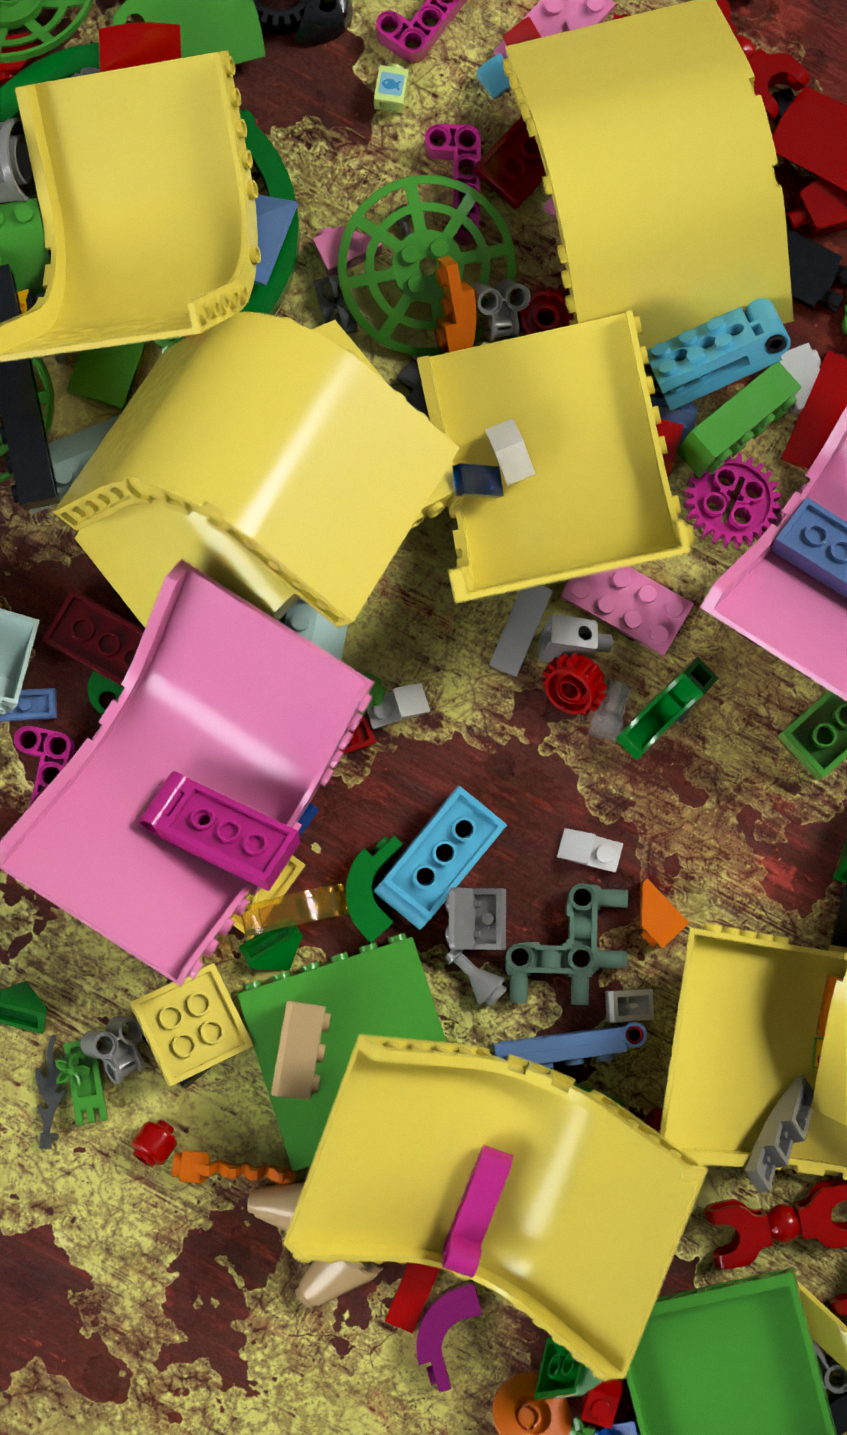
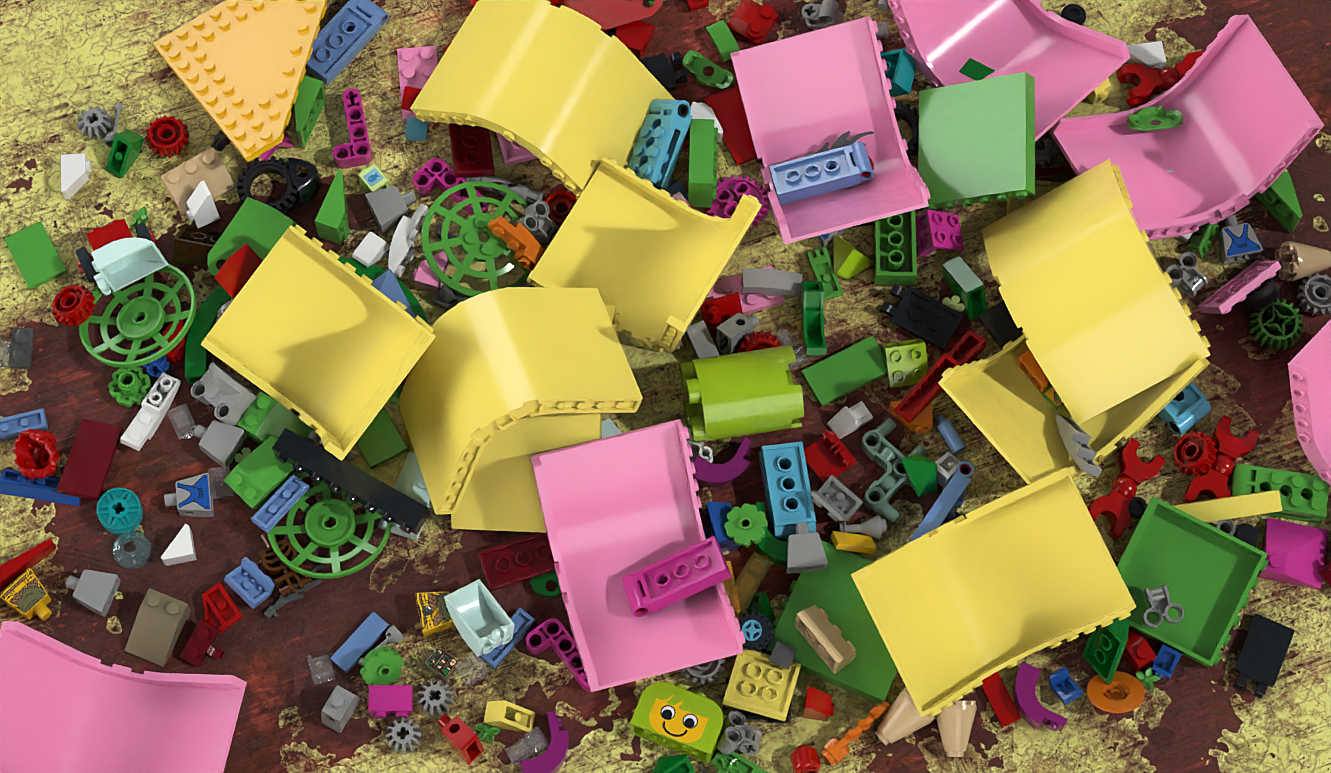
camera: 50 degrees left, 15 degrees down
dark pink beam [442,1145,513,1278] -> none
tile [452,463,504,498] -> none
white slope [485,418,536,486] -> none
none -> bright green slope [315,169,350,245]
none -> white slope [352,232,390,267]
none -> light grey torso [365,186,416,234]
none -> white slope [388,203,428,278]
none -> light grey piece [465,175,545,204]
none -> lime brick [630,682,723,764]
none -> lime brick [679,345,804,442]
none -> magenta arch [692,437,752,487]
none -> white pin [698,446,713,463]
none -> red hinge [701,292,743,341]
none -> blue slope [705,501,740,552]
none -> bright green plant [724,503,768,547]
none -> black wheel [739,611,775,650]
none -> light grey slope [742,268,802,296]
none -> dark grey tile [769,641,797,670]
none -> light grey torso [786,523,828,574]
none -> bright green tile [801,336,888,407]
none -> red slope [802,687,835,722]
none -> red hinge [804,430,857,484]
none -> bright green hinge [806,246,843,301]
none -> yellow tile [831,531,877,554]
none -> lime slope [834,236,874,280]
none -> black tile [880,284,963,351]
none -> lime bracket [881,338,929,388]
none -> red slope [894,330,986,423]
none -> green slope [901,453,937,497]
none -> medium blue cylinder [936,415,967,455]
none -> yellowish green plant [942,295,965,312]
none -> blue bracket [1048,666,1083,705]
none -> black tile [1128,497,1147,519]
none -> light grey piece [1142,584,1184,629]

